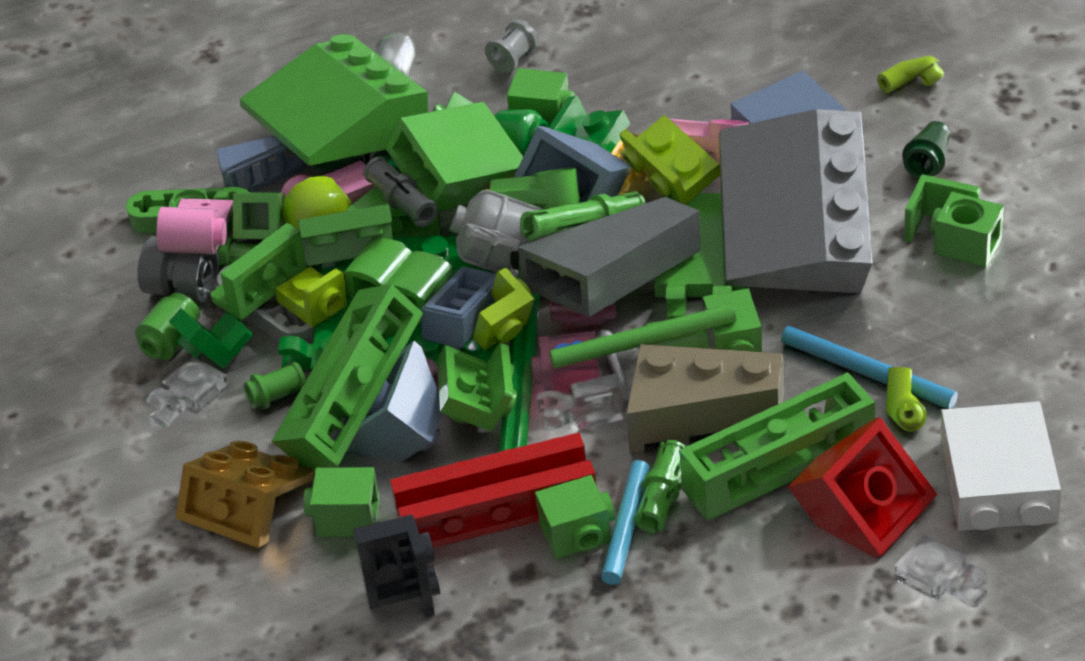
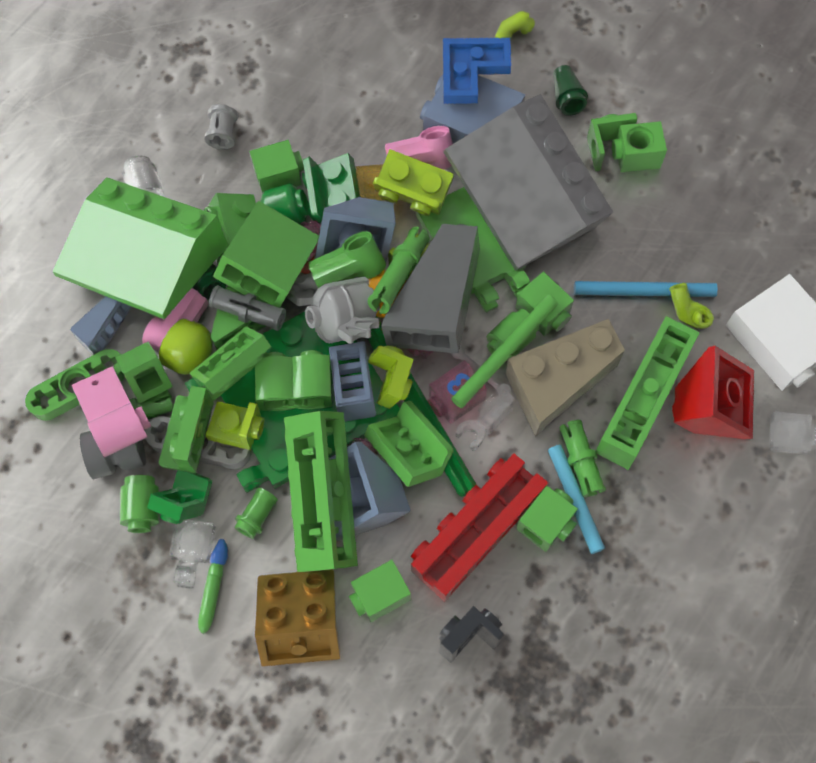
camera: 35 degrees left, 25 degrees up
none -> bright green piece [198,539,228,634]
none -> blue plate [443,38,511,104]

